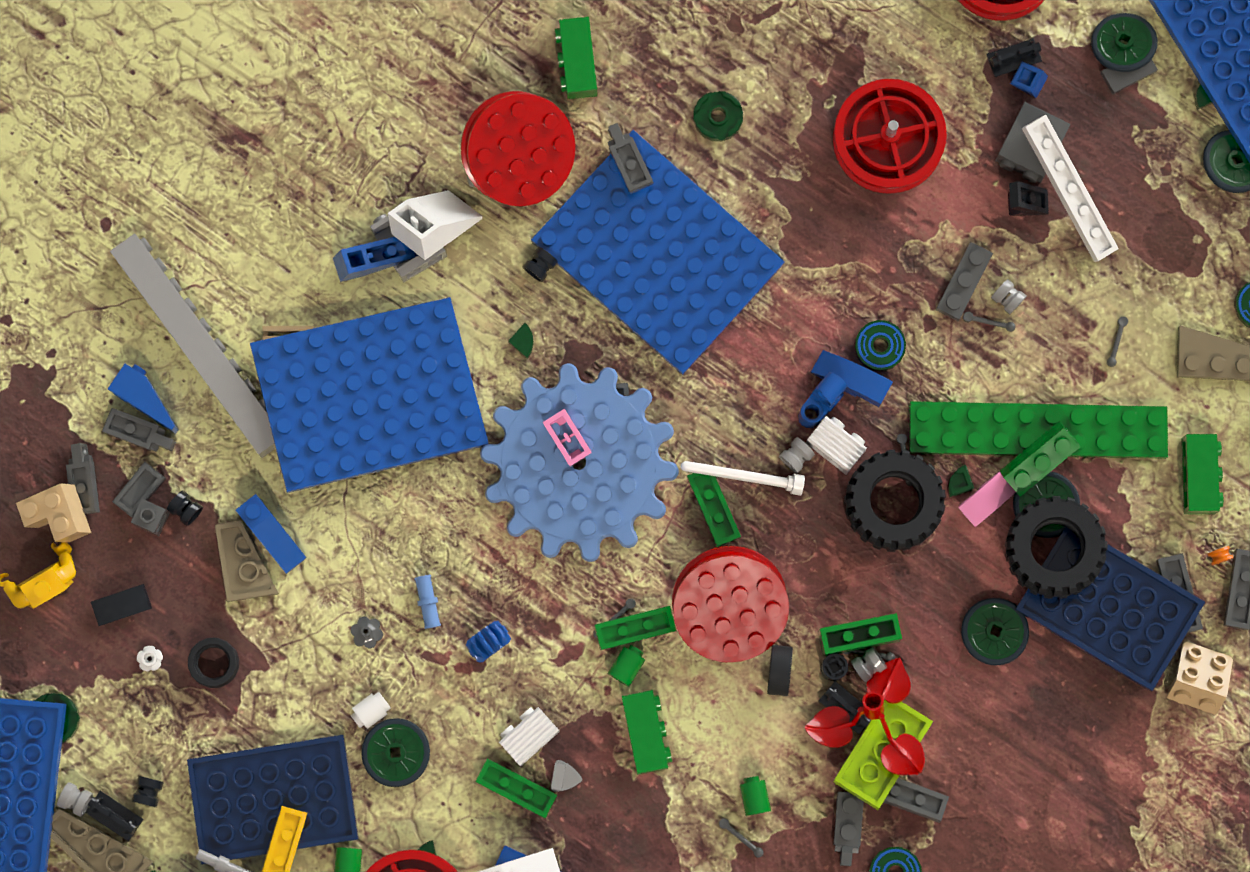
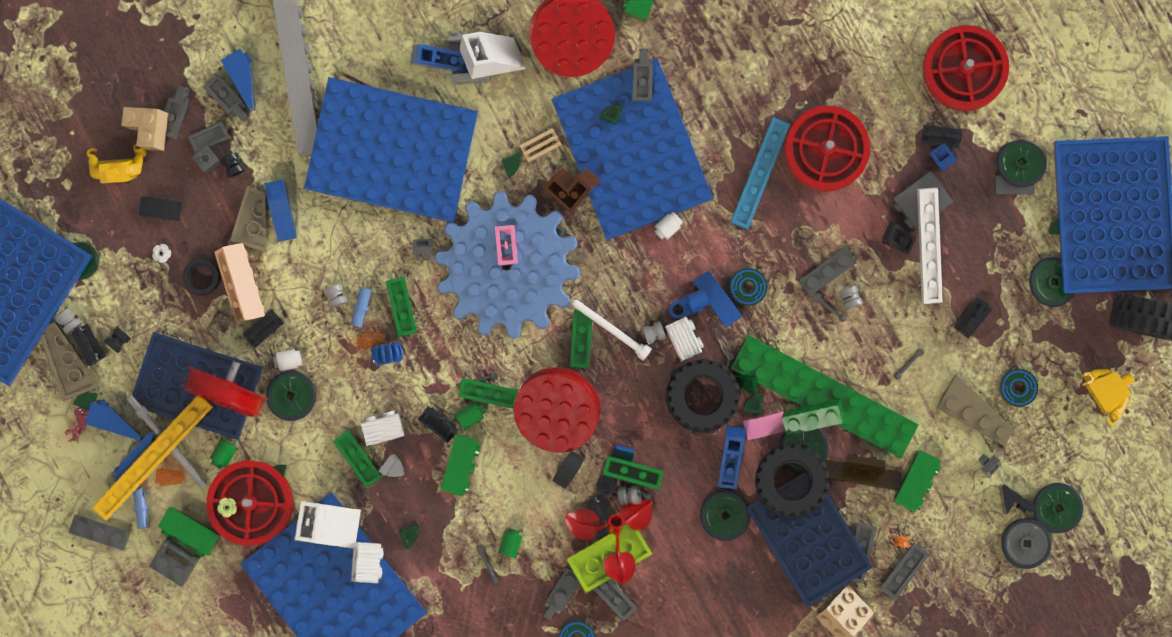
camera: 30 degrees right, 5 degrees up
dark grey plant [351,616,383,649] -> none
black wheel [522,247,558,282] -> none
dark green tile [693,91,743,142] -> none
none -> red wheel [181,361,268,418]
none -> light nougat brick [214,243,265,325]
none -> black hinge [243,309,284,348]
none -> light grey wheel [323,284,347,308]
none -> clear orange cone [357,331,385,350]
none -> green plate [386,277,417,337]
none -> dark green tile [399,524,419,549]
none -> dark grey tile [412,239,433,261]
none -> black hinge [418,406,458,443]
none -> tan tile [519,128,562,163]
none -> reddish brown brick [543,168,601,214]
none -> dark green tile [599,105,623,125]
none -> slope [613,445,635,462]
none -> white brick [654,212,683,240]
none -> blue slope [717,426,746,490]
none -> dark azure tile [730,117,790,230]
none -> dark green tile [736,373,759,395]
none -> dark brown bracket [825,454,902,491]
none -> black hinge [954,297,992,339]

